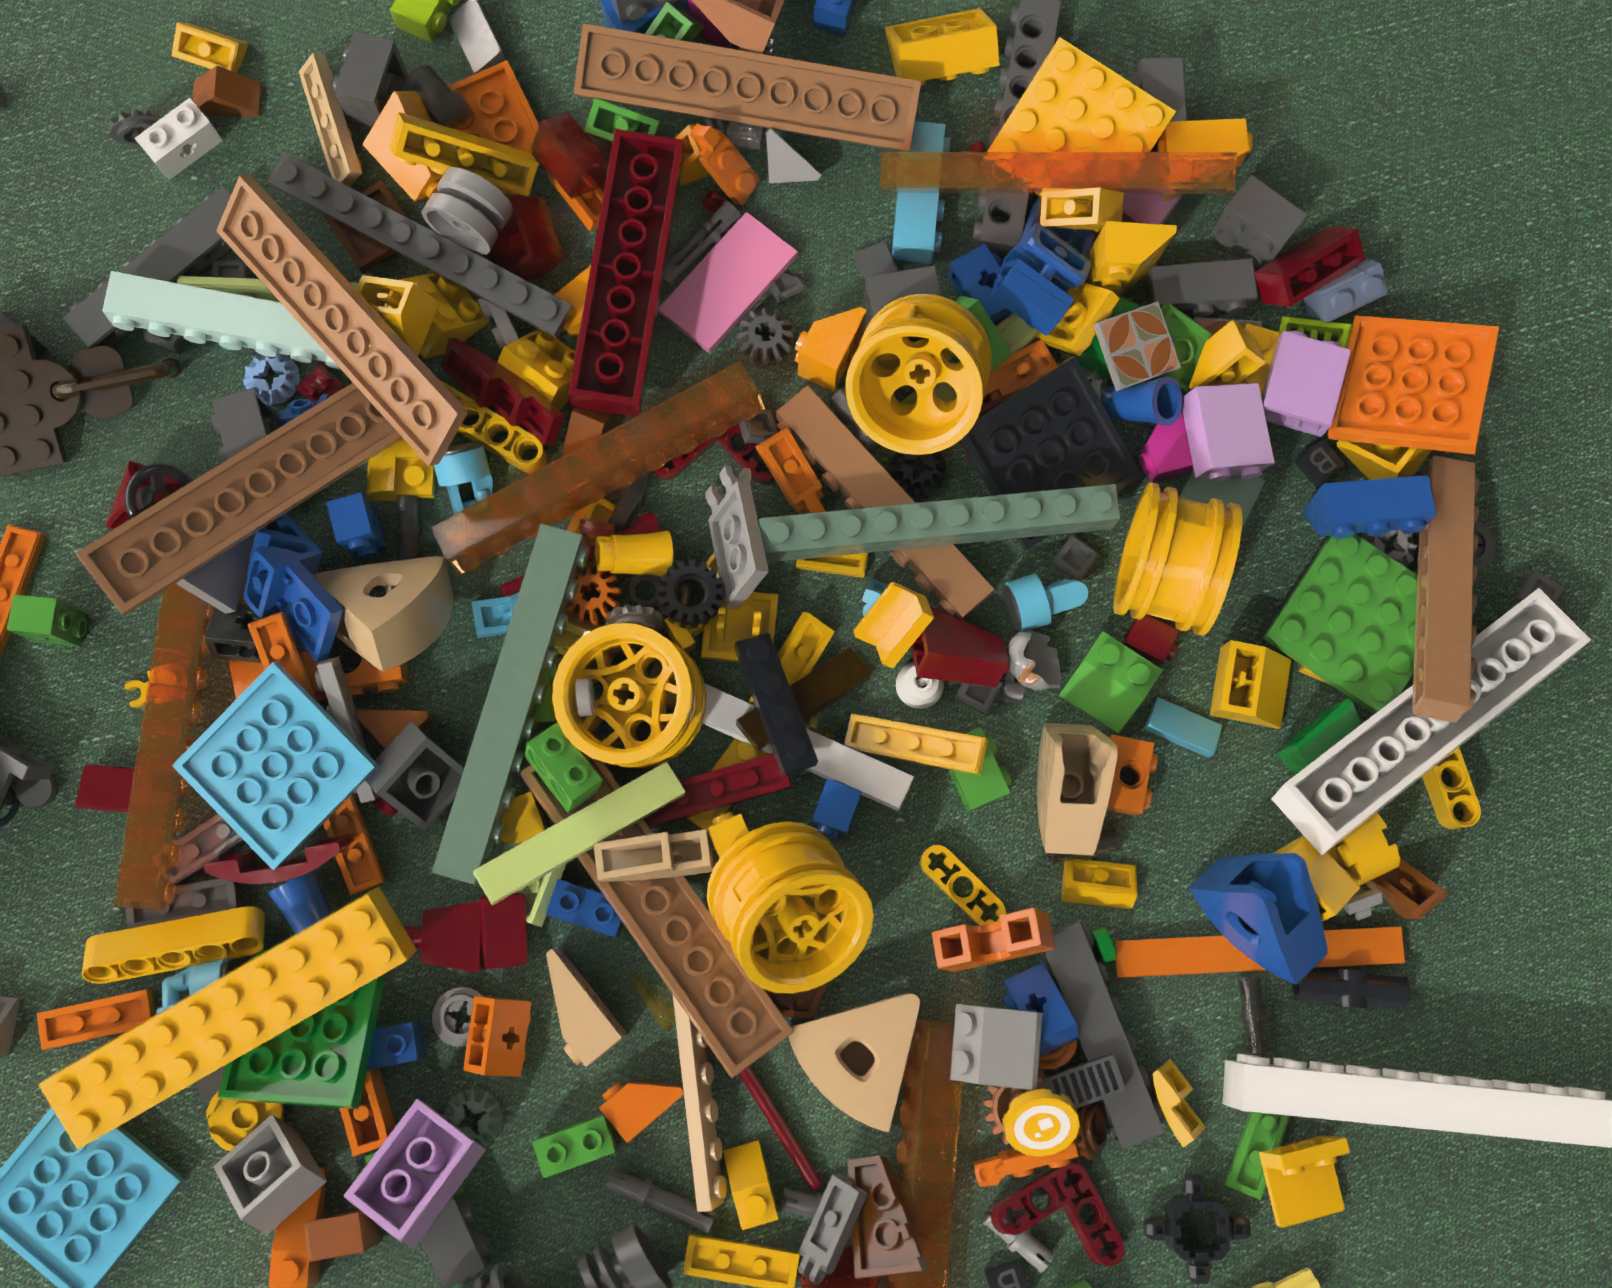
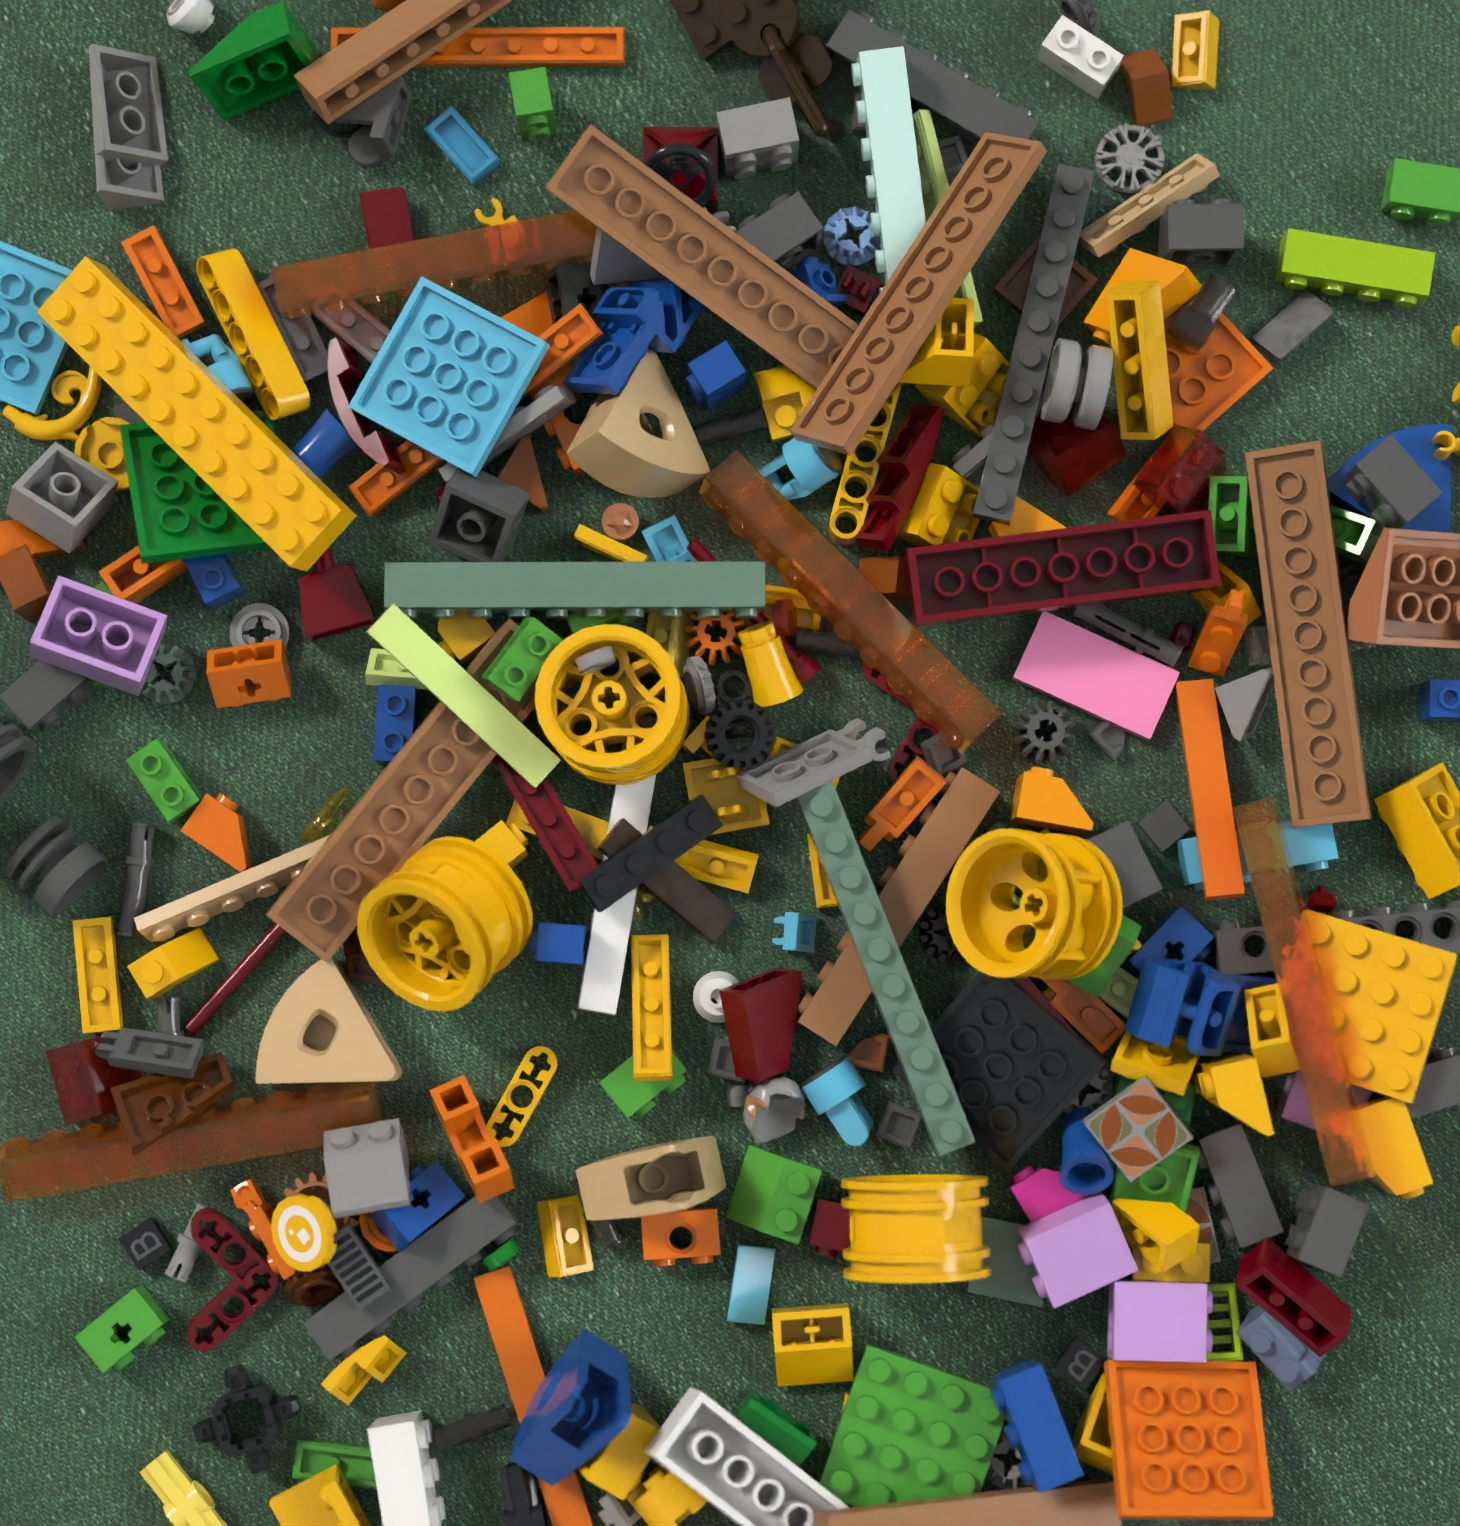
camera: 80 degrees right, 5 degrees up
dark red slope [479,892,528,970] -> none
tan slope [546,949,628,1067] -> none
tan slope [594,829,714,882] -> none
yellow panel [853,582,934,668] -> none
none -> yellow plant [2,367,102,441]
none -> dark azure tile [424,105,501,186]
none -> yellow tile [574,524,648,562]
none -> nougat tile [602,503,639,542]
none -> light grey brick [716,97,799,179]
none -> dark orange tile [848,1034,890,1072]
none -> light grey wheel [1095,124,1165,194]
none -> orange tile [1174,679,1245,901]

